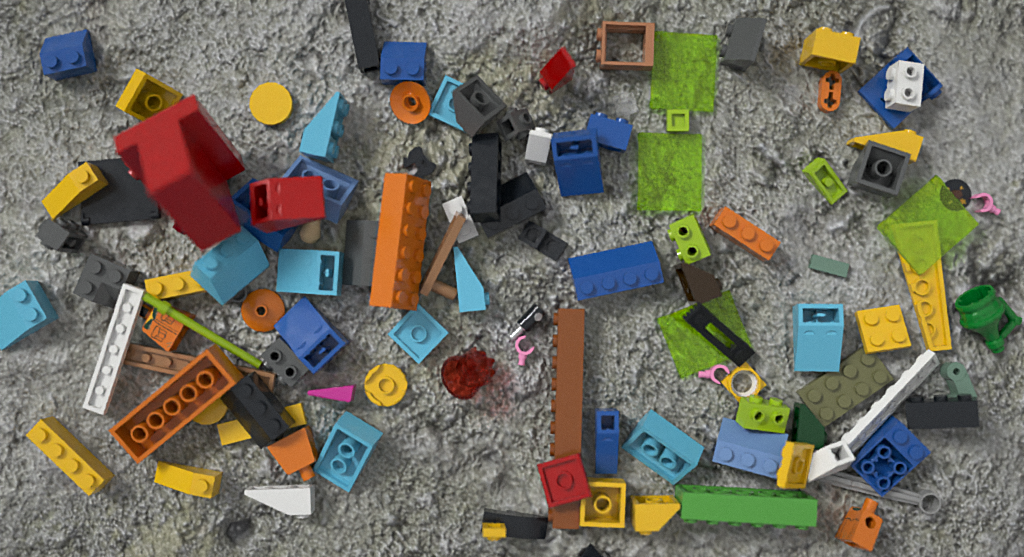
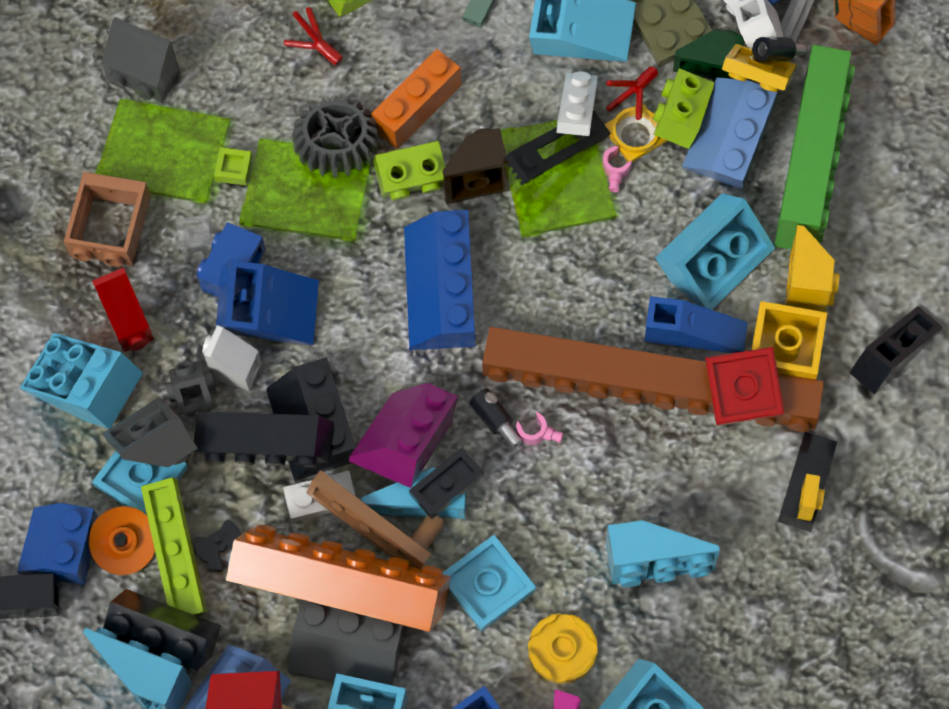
camera: 80 degrees left, 20 degrees down
clear red hat [441,347,496,400] -> none
black slope [518,220,568,262] -> none
none -> medium azure slope [20,333,143,429]
none -> black brick [103,589,221,671]
none -> lime plate [141,477,207,615]
none -> red plant [283,7,343,66]
none -> dark grey gear [292,96,379,179]
none -> magenta slope [349,383,458,488]
none -> black plate [409,447,484,520]
none -> white plate [557,72,598,136]
none -> red plant [606,66,658,120]
none -> medium azure slope [606,520,720,587]
none -> black piece [752,36,806,62]

